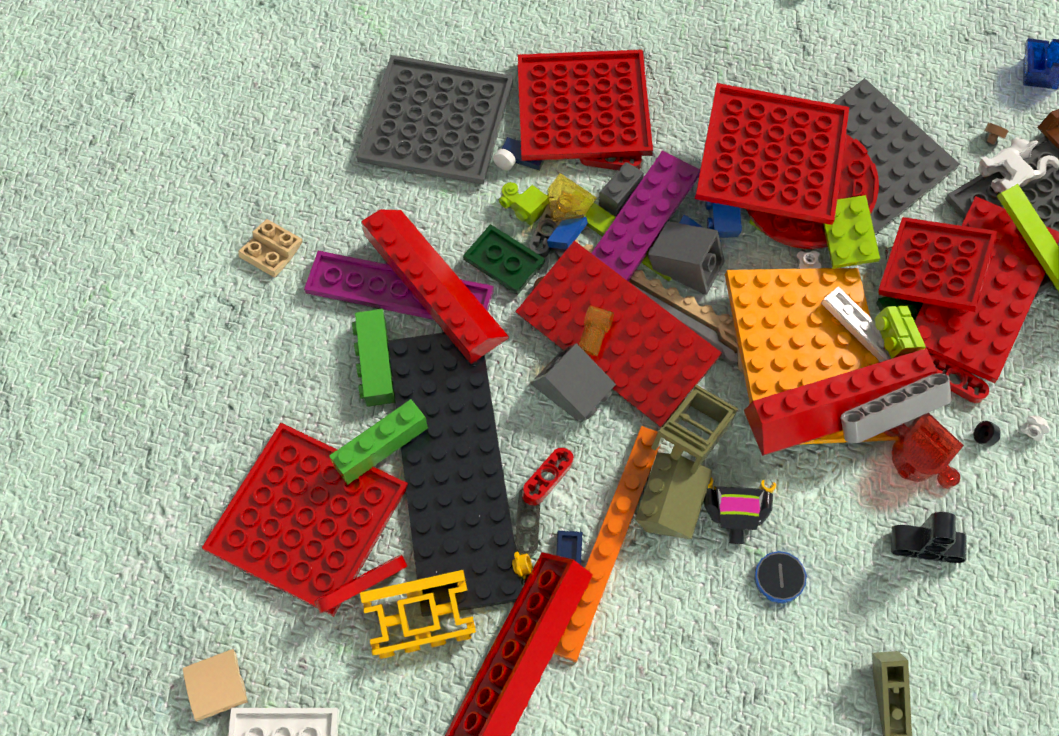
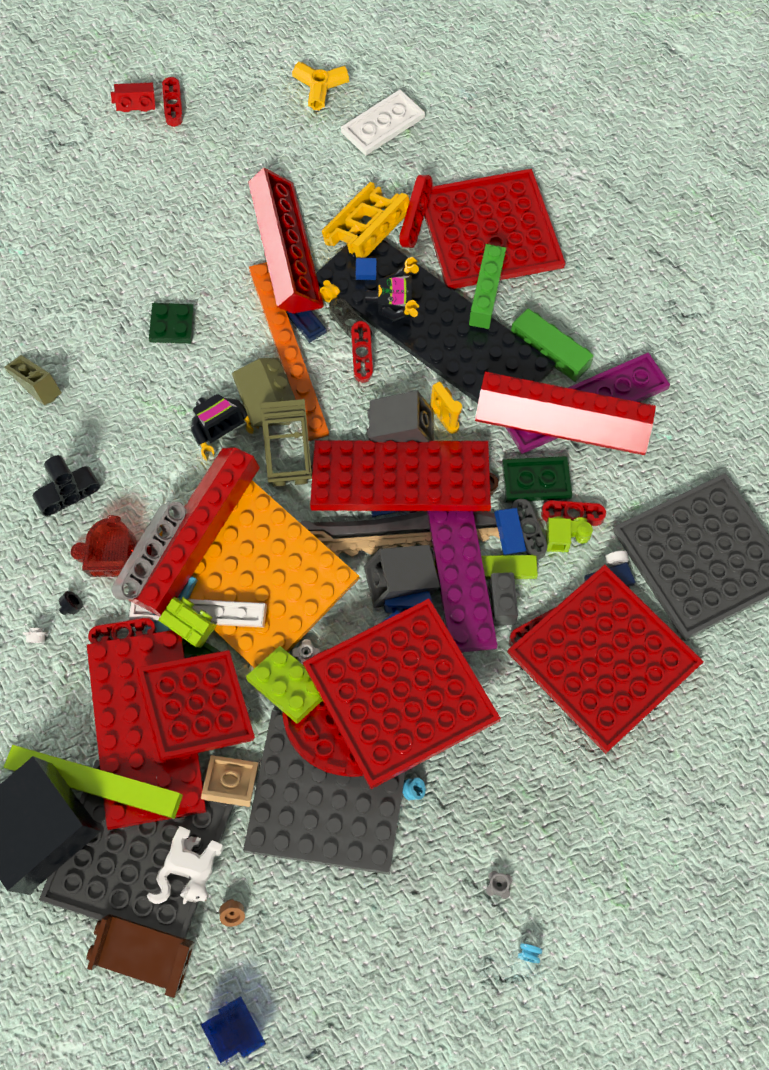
camera: 135 degrees right, 0 degrees up
tan slope [183,649,248,722] -> none
tan slope [238,219,303,278] -> none
clear yellow plate [547,173,597,221] -> none
clear yellow piece [578,305,614,356] -> none
black tile [754,551,807,603] -> none
none -> dark green plate [149,303,194,344]
none -> tan plate [201,755,258,807]
none -> blue tile [356,258,376,280]
none -> torso [365,257,419,322]
none -> yellow plate [430,381,462,434]
none -> light grey plate [486,871,513,899]
none -> red beam [541,500,606,526]

